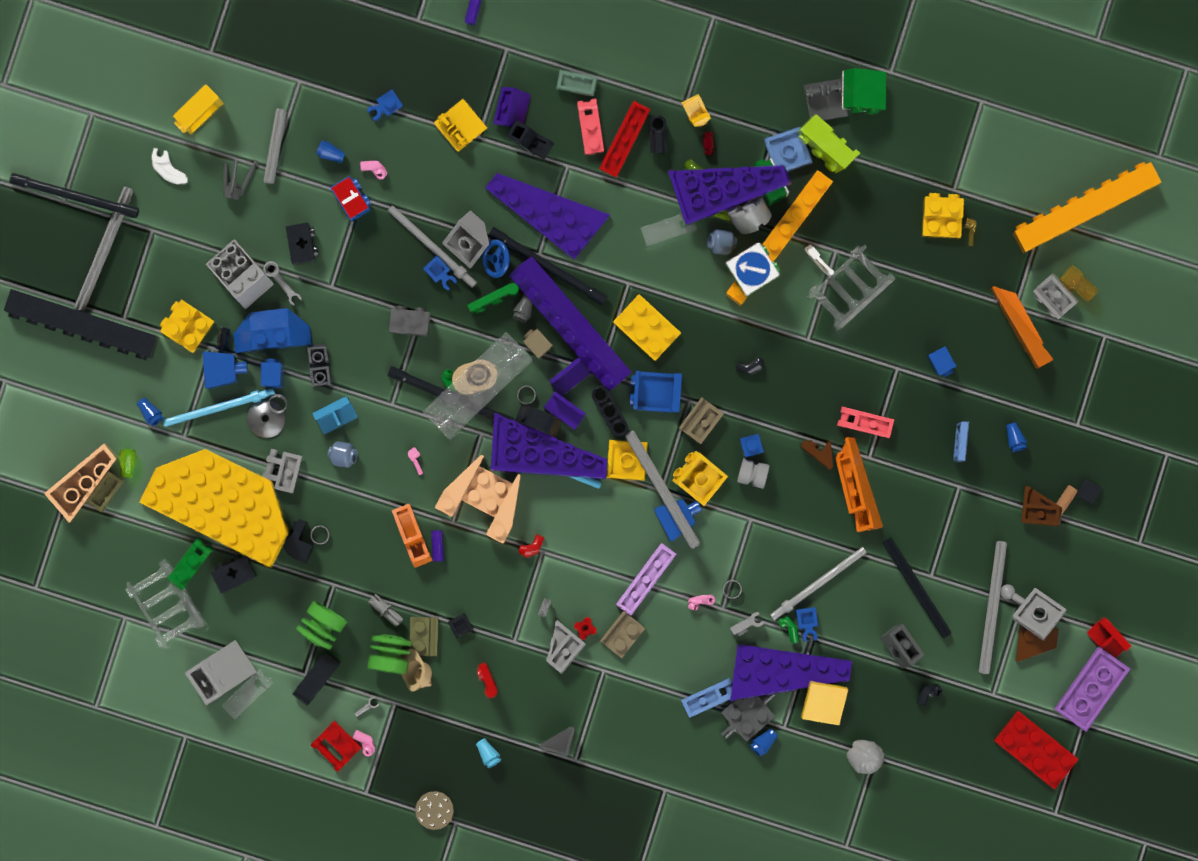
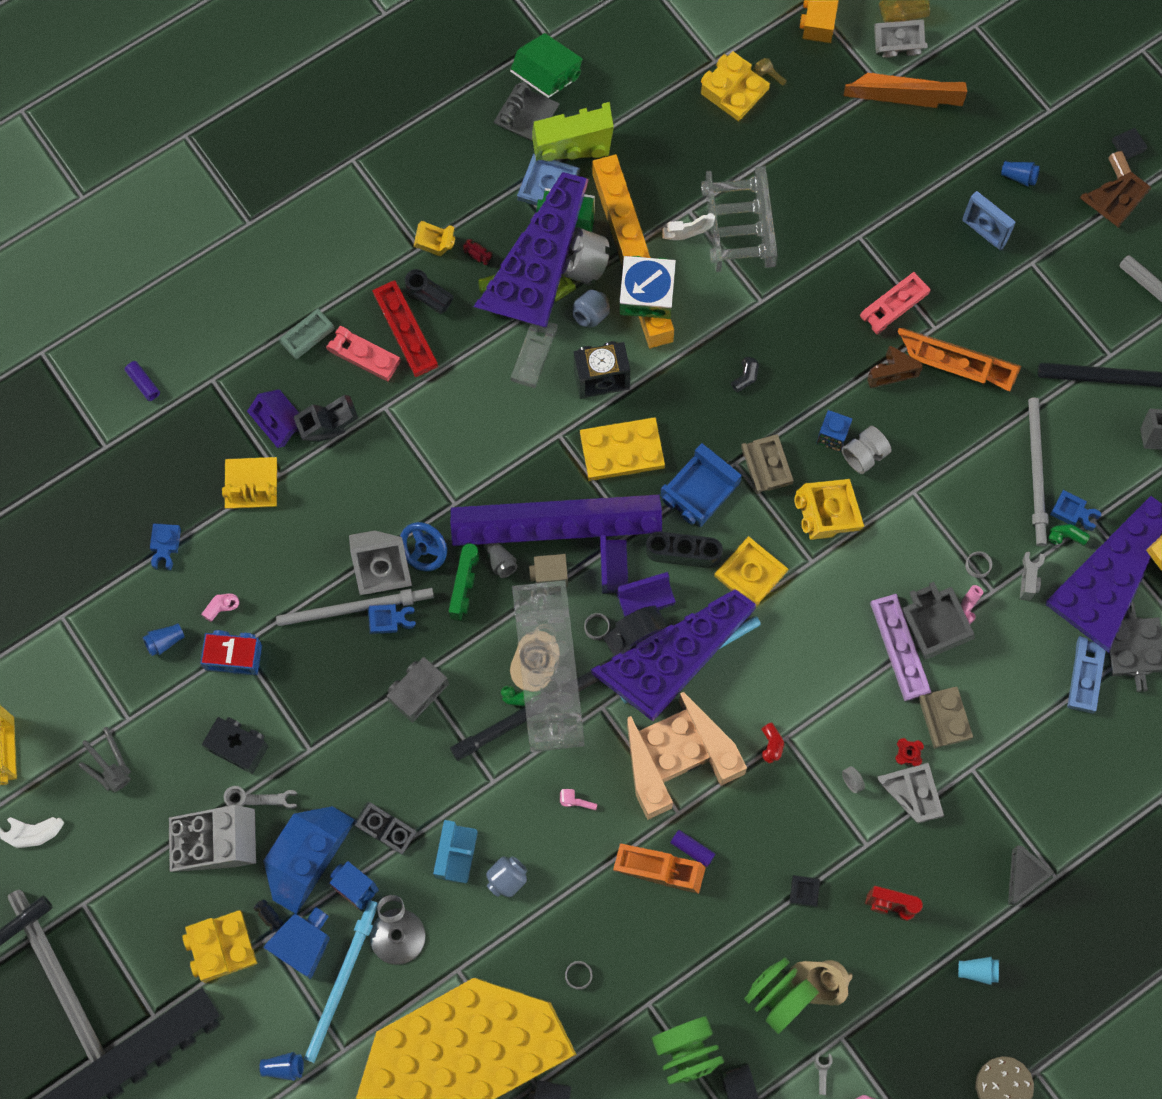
camera: 50 degrees left, 15 degrees down
light grey plate [262,449,303,494] -> none
light grey axle [264,109,287,184] -> none
black brick [283,519,314,563] -> none
light grey axle [368,594,403,627] -> none
olive plate [409,617,439,656] -> none
dark purple wing [485,173,610,260] -> none
black piece [488,227,608,306] -> none
light grey axle [625,431,700,549] -> none
blue torso [654,499,702,542] -> none
blue brick [927,347,956,377] -> none
none -> black brick [573,341,630,399]
none -> dark grey piece [903,582,975,660]

